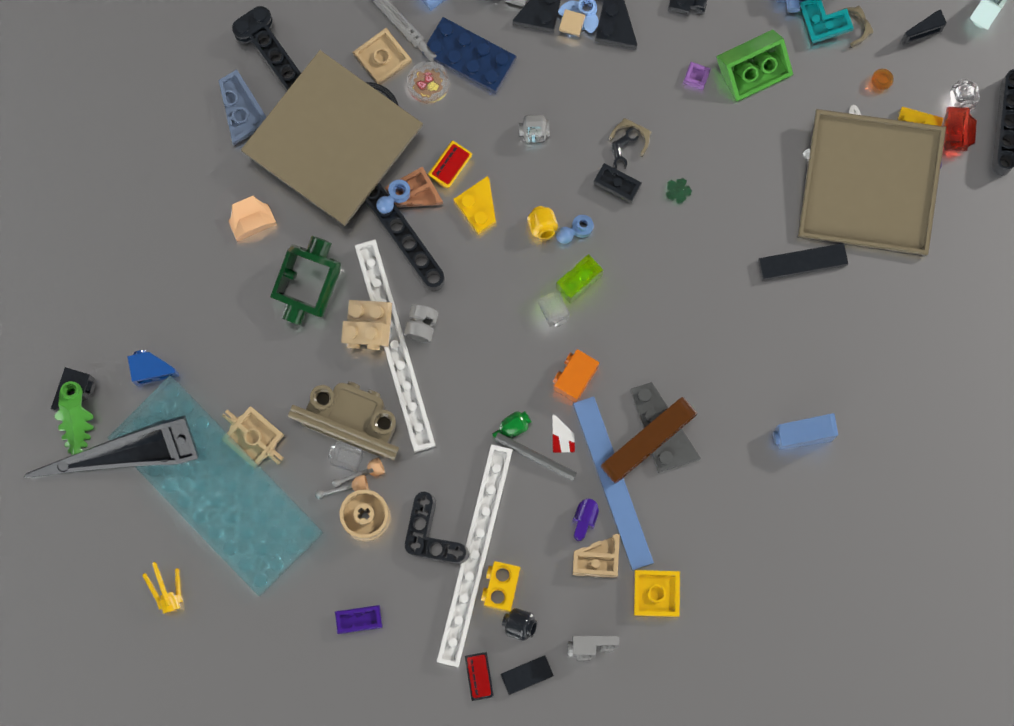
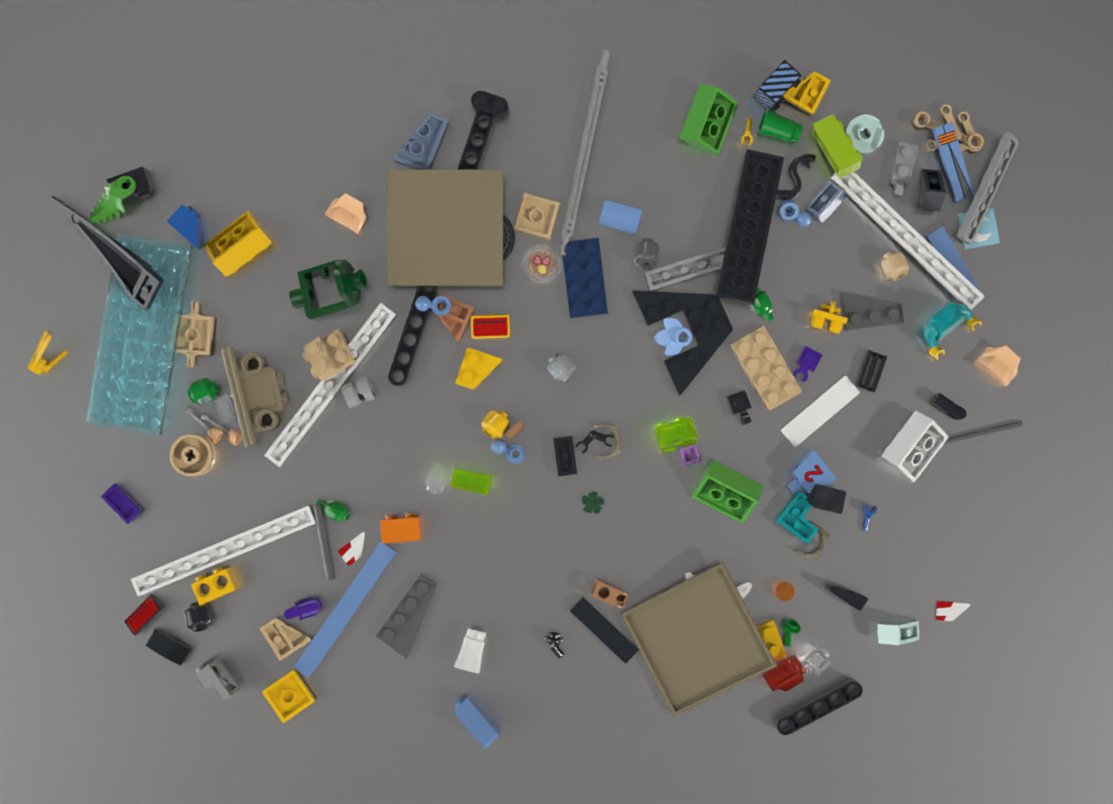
camera: 55 degrees right, 10 degrees up
black beam [405,492,469,564] -> none
tan tile [559,9,586,37] -> none
reddish brown beam [600,397,698,484] -> none
none -> green head [188,378,218,406]
none -> yellow slope [203,210,272,277]
none -> white plant [454,628,486,673]
none -> medium nougat tile [505,421,524,439]
none -> black plate [544,632,564,658]
none -> medium nougat leg [590,578,629,608]
none -> clear neon green brick [654,417,698,455]
none -> green plate [781,619,801,647]

